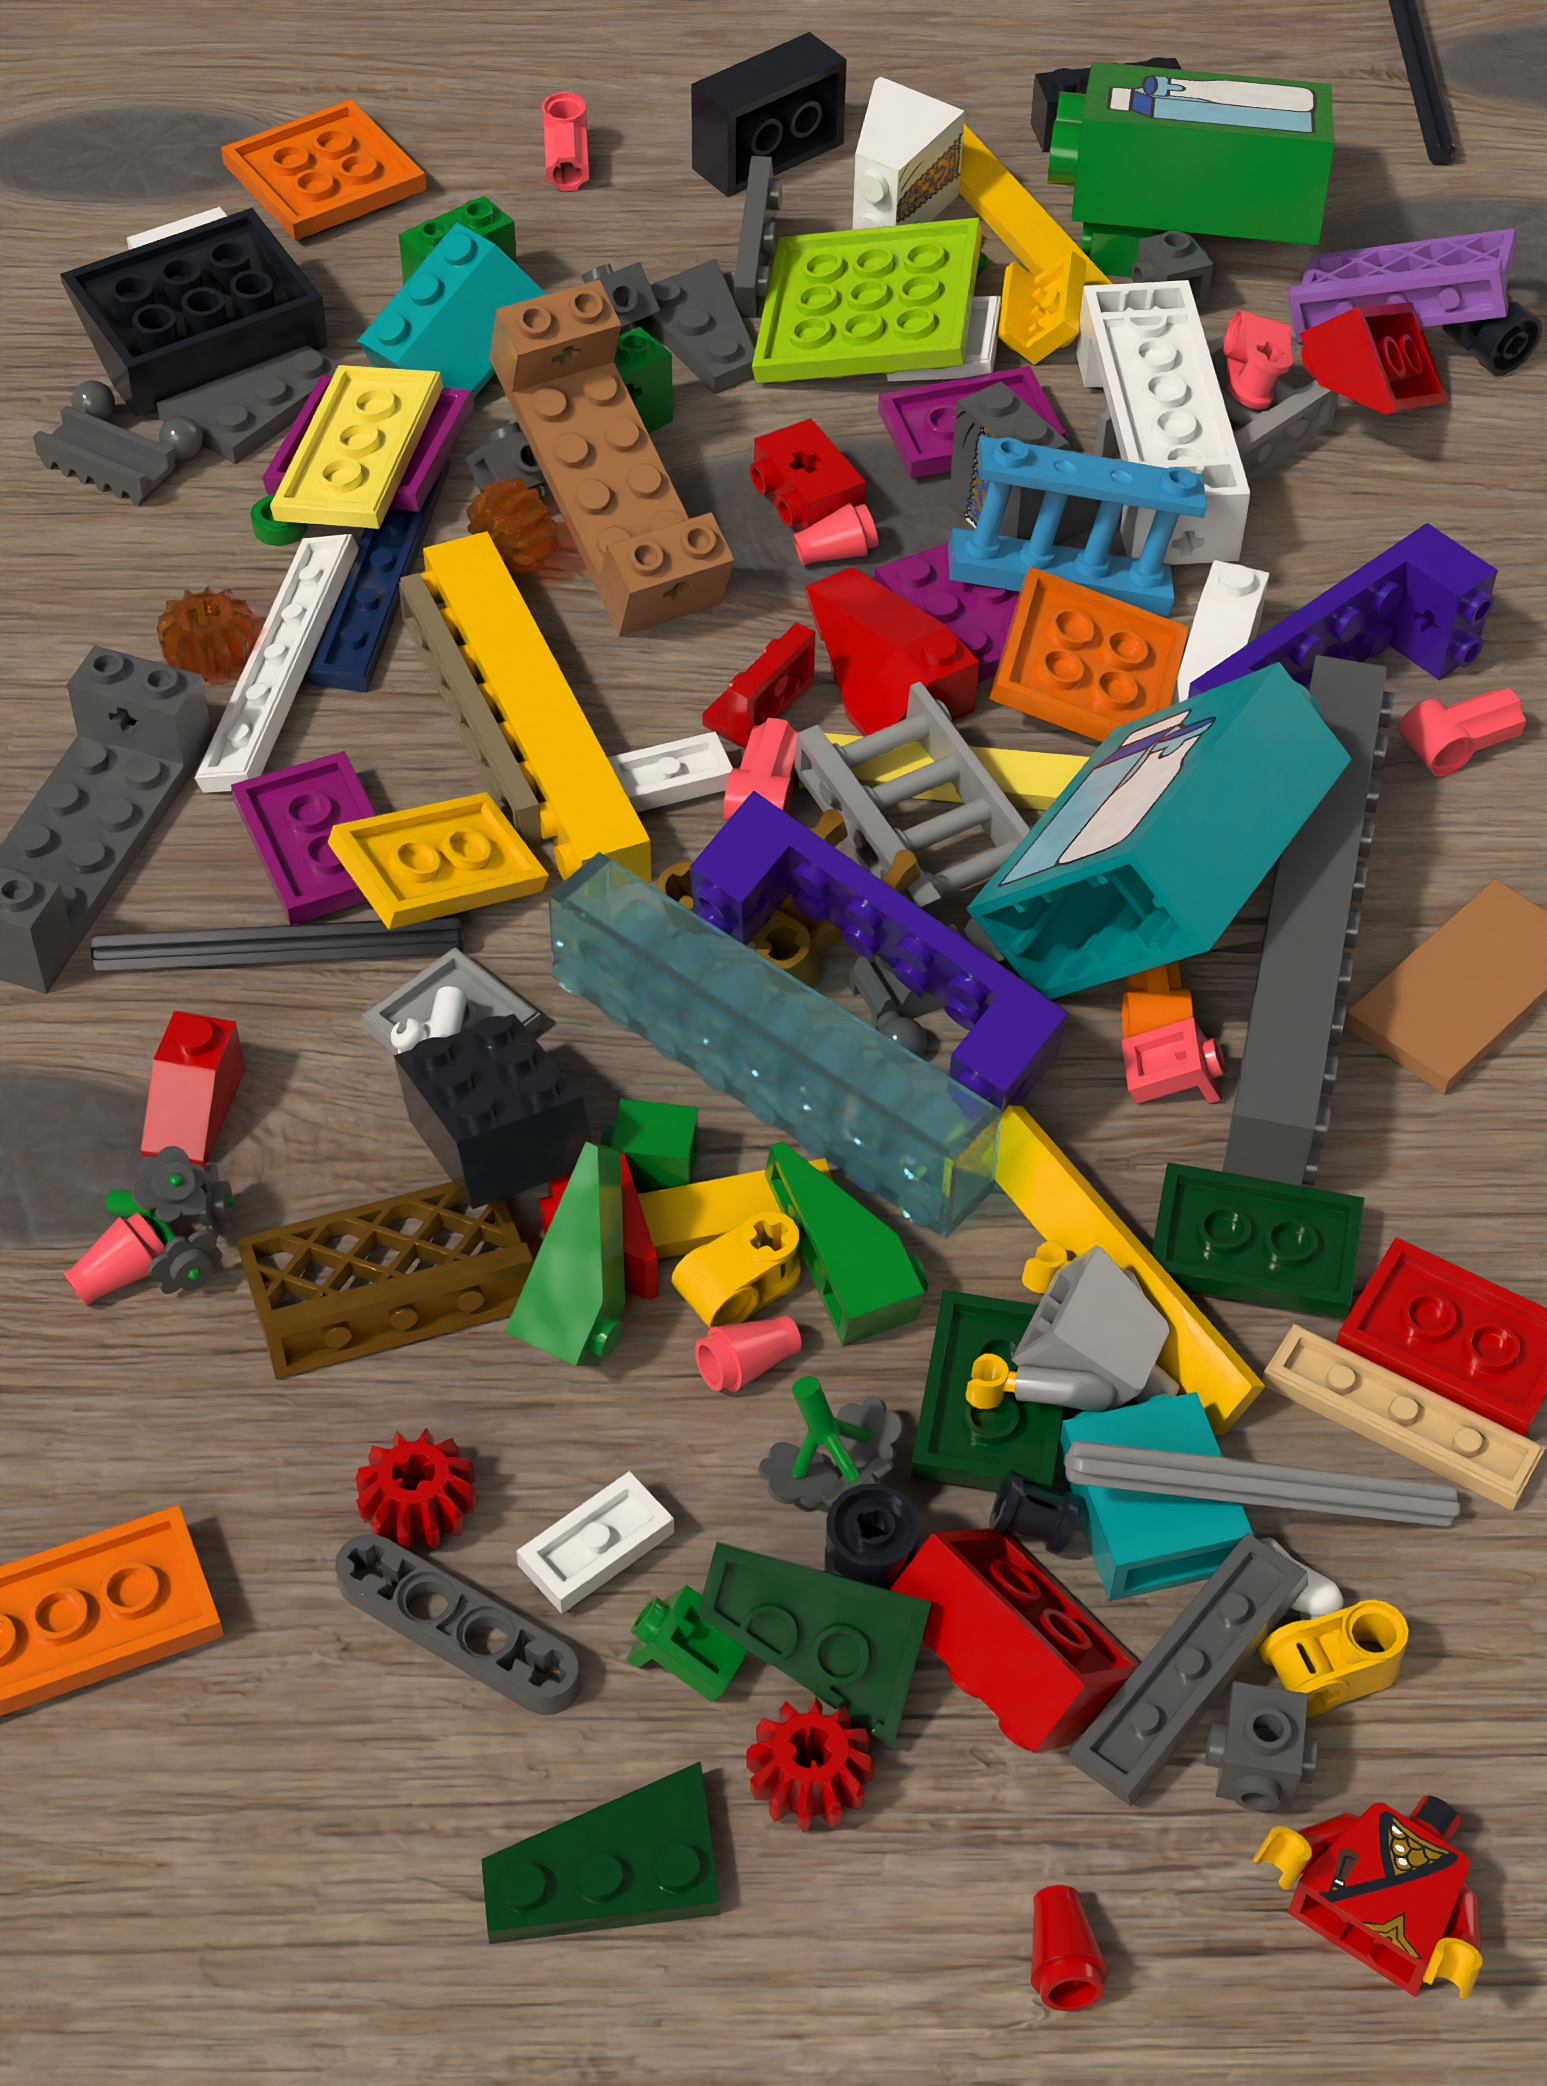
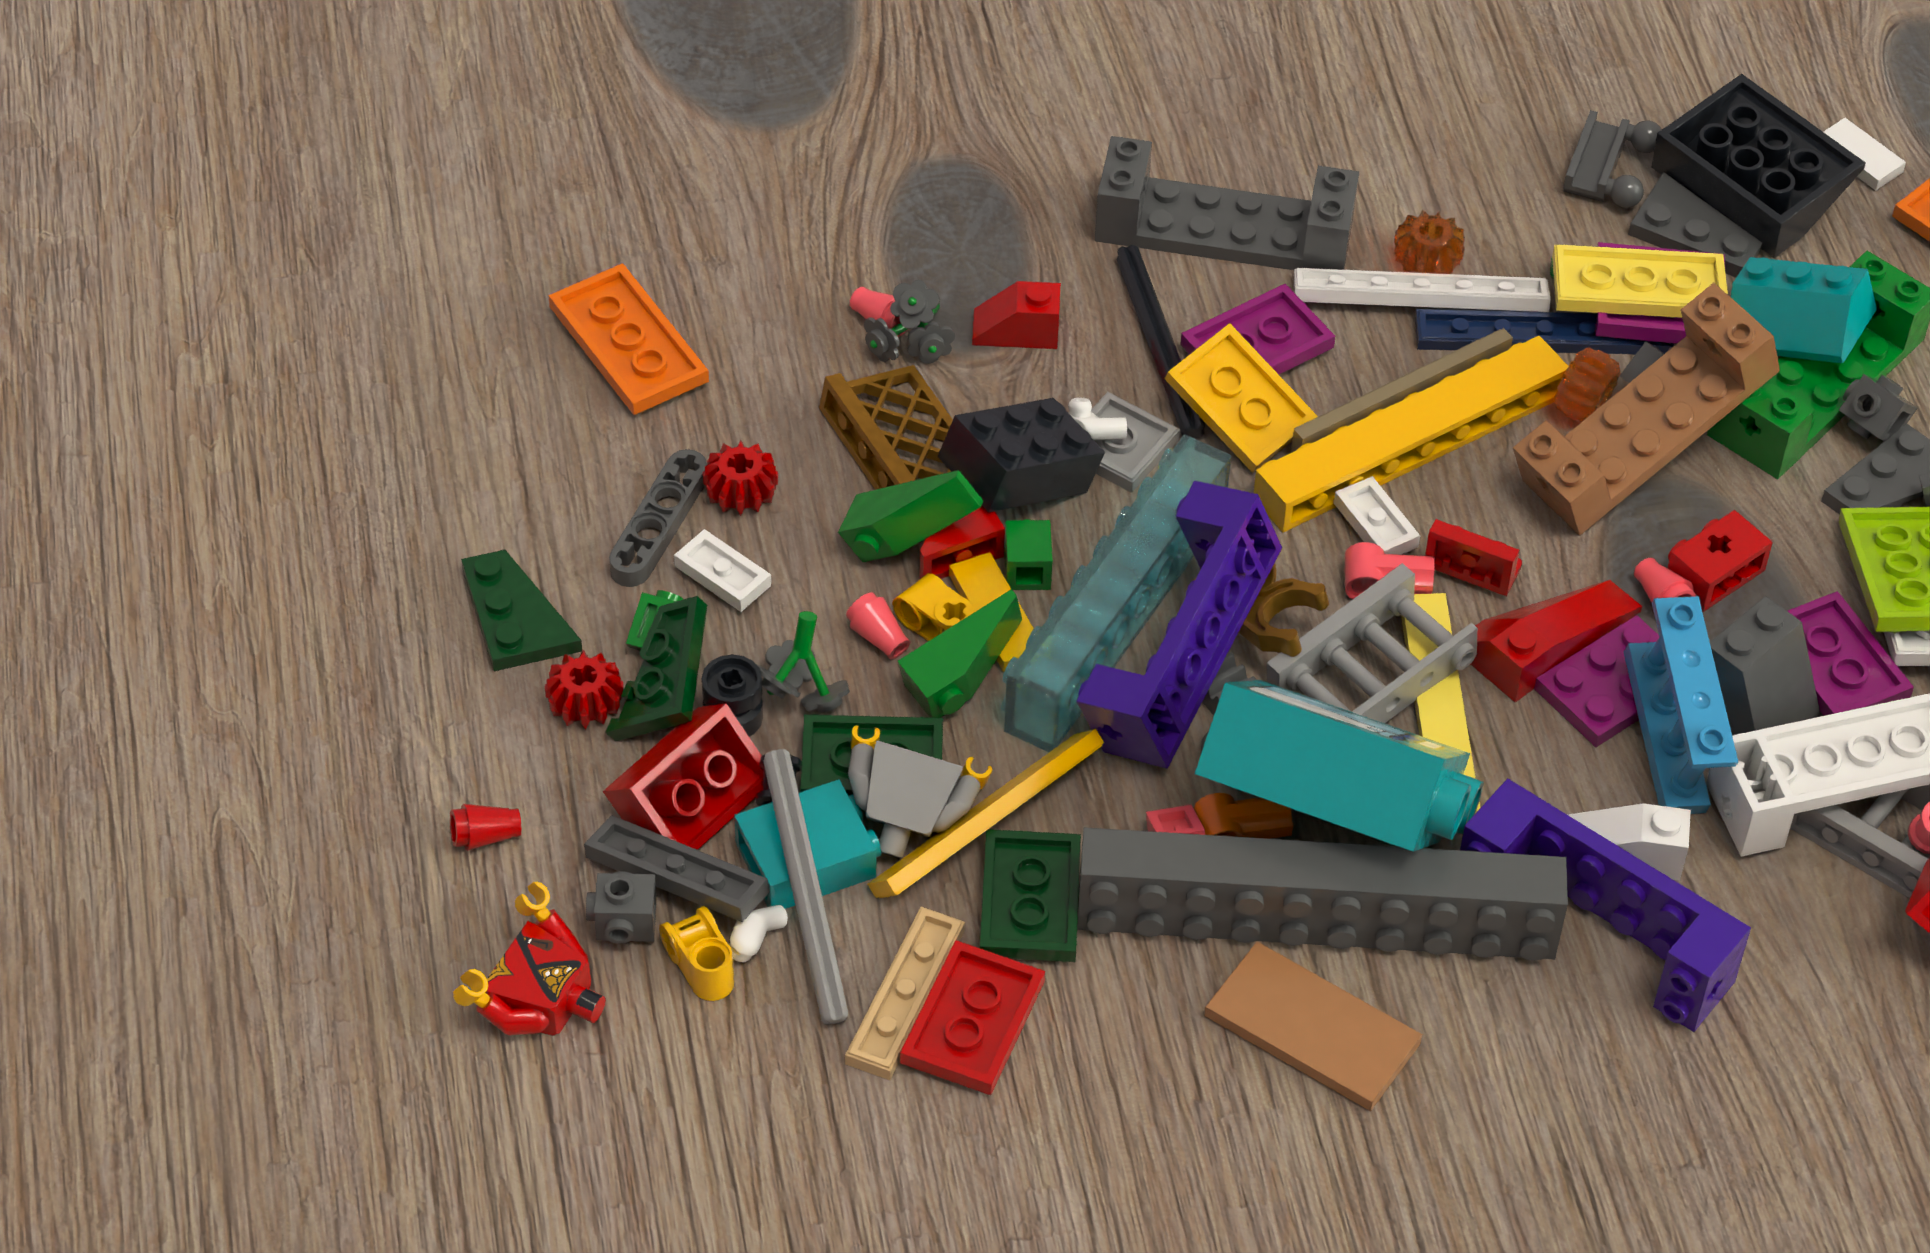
camera: 80 degrees right, 0 degrees up
orange plate [989,566,1189,742] -> none
coral piece [1399,688,1526,777] -> none

